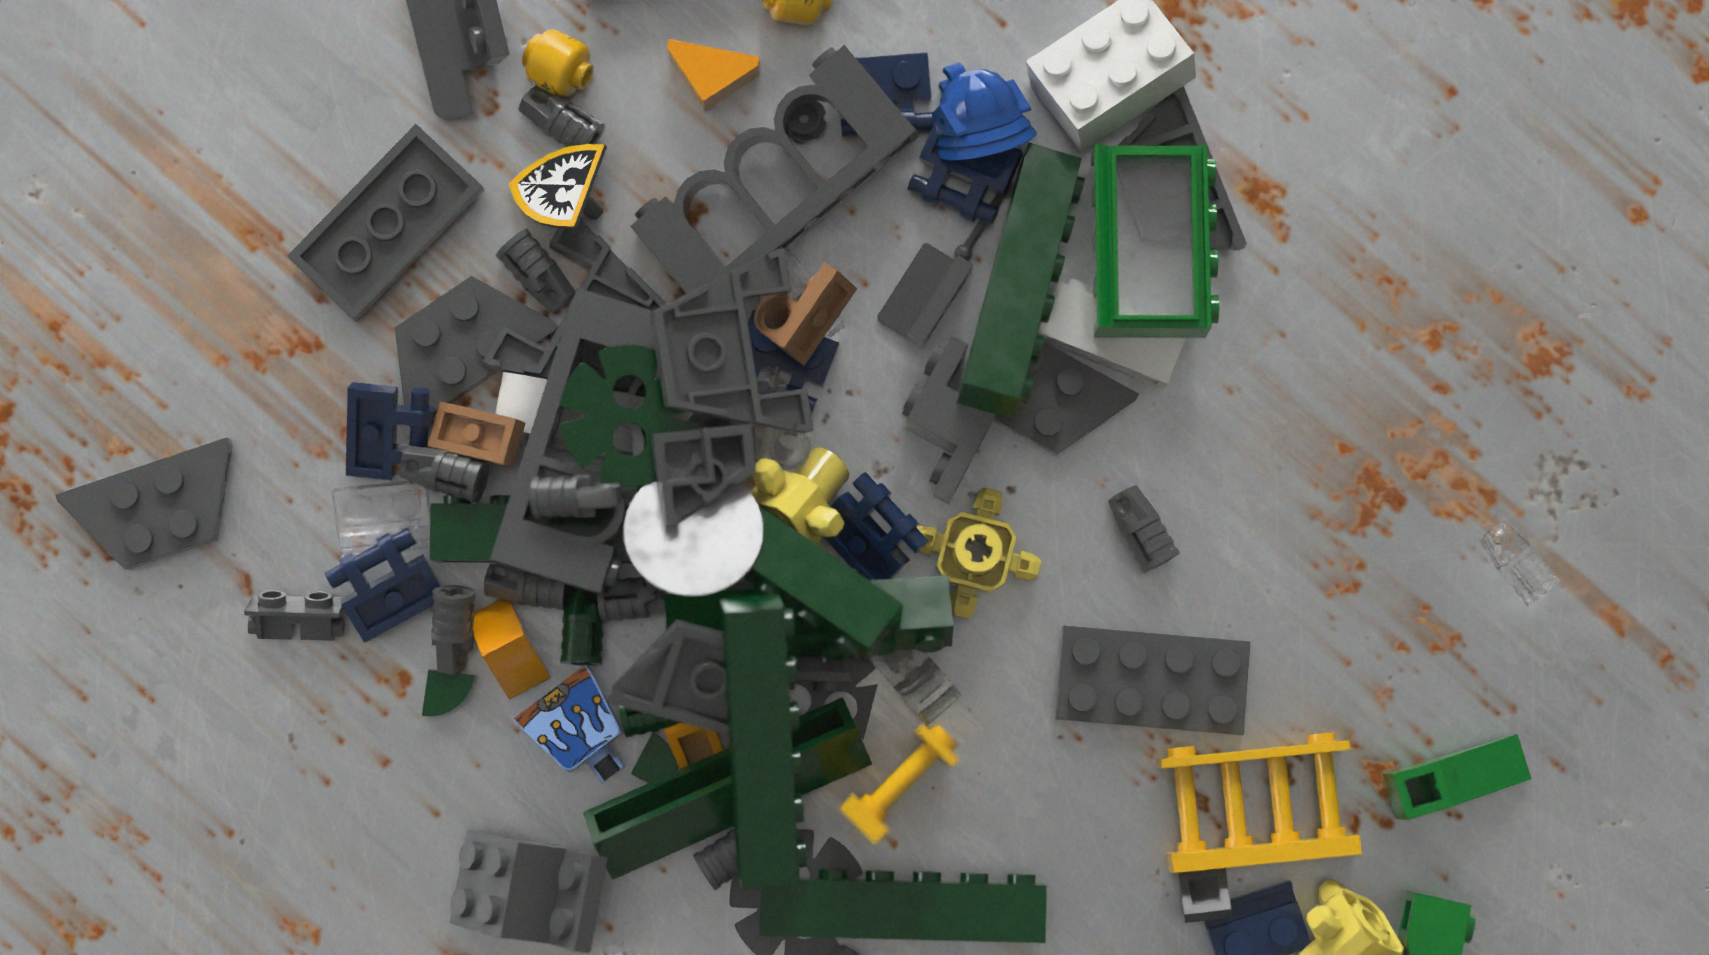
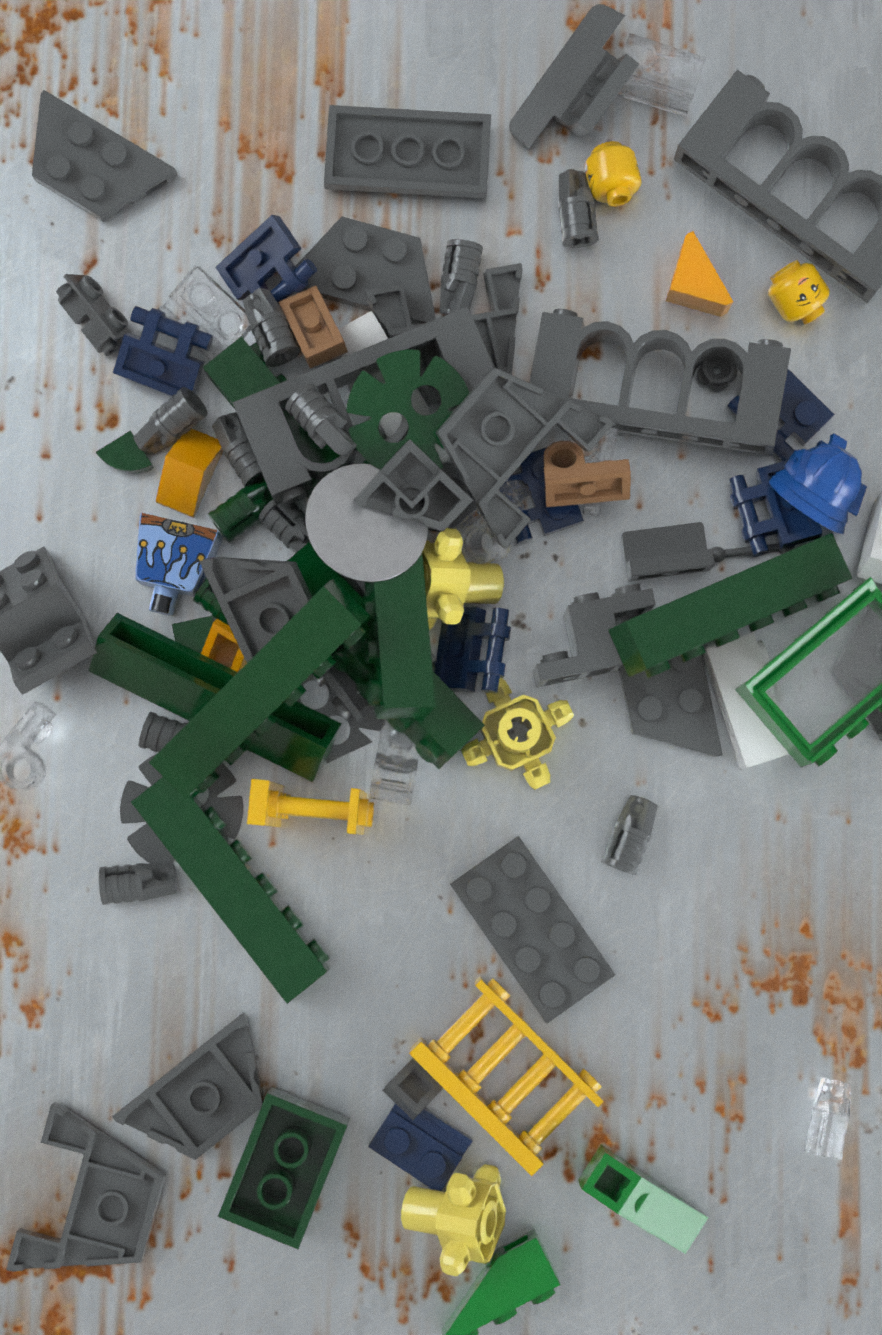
camera: 55 degrees right, 0 degrees up
shield [508,144,607,229] -> none

